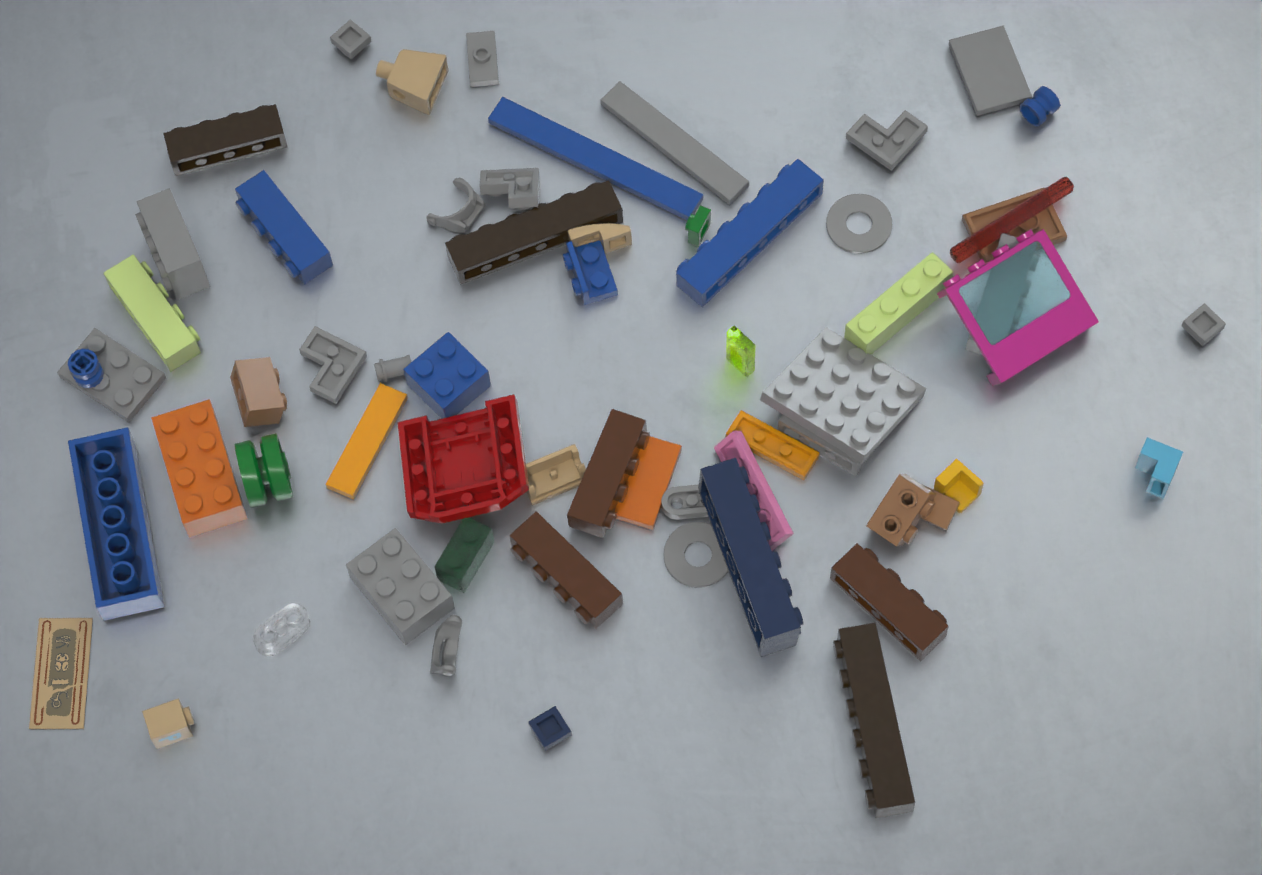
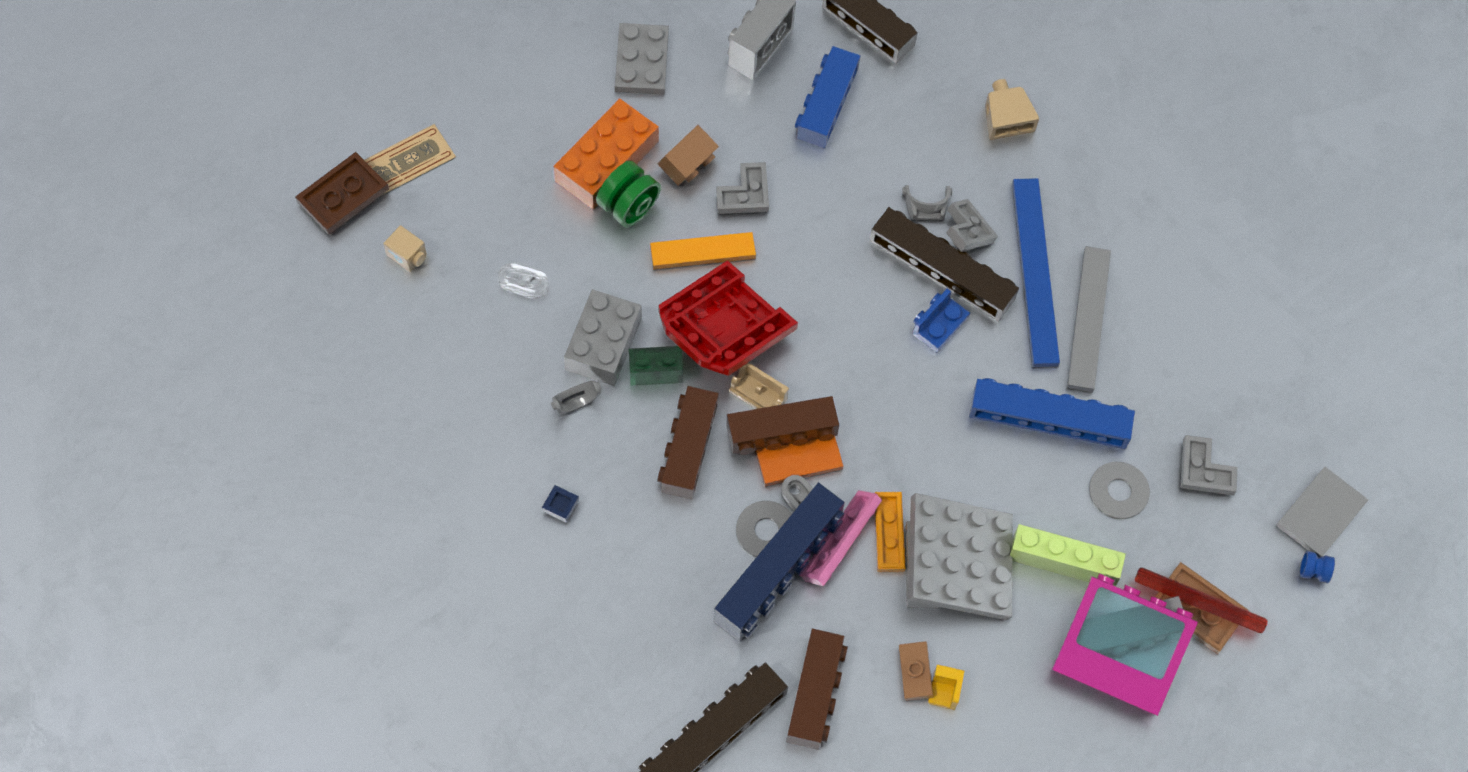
camera: 50 degrees right, 0 degrees up
blue wheel [68,349,104,388] -> none
blue brick [68,427,165,621] -> none
yellowish green brick [103,254,201,372] -> none
light grey plate [330,19,371,59] -> none
light grey pin [374,355,411,382] -> none
blue brick [403,332,491,419] -> none
light grey plate [466,31,499,87] -> none
tan slope [568,223,632,254] -> none
green plate [685,205,711,247] -> none
clear neon green tile [726,325,756,377] -> none
medium nougat brick [866,474,936,547] -> none
none -> reddish brown plate [295,152,389,235]

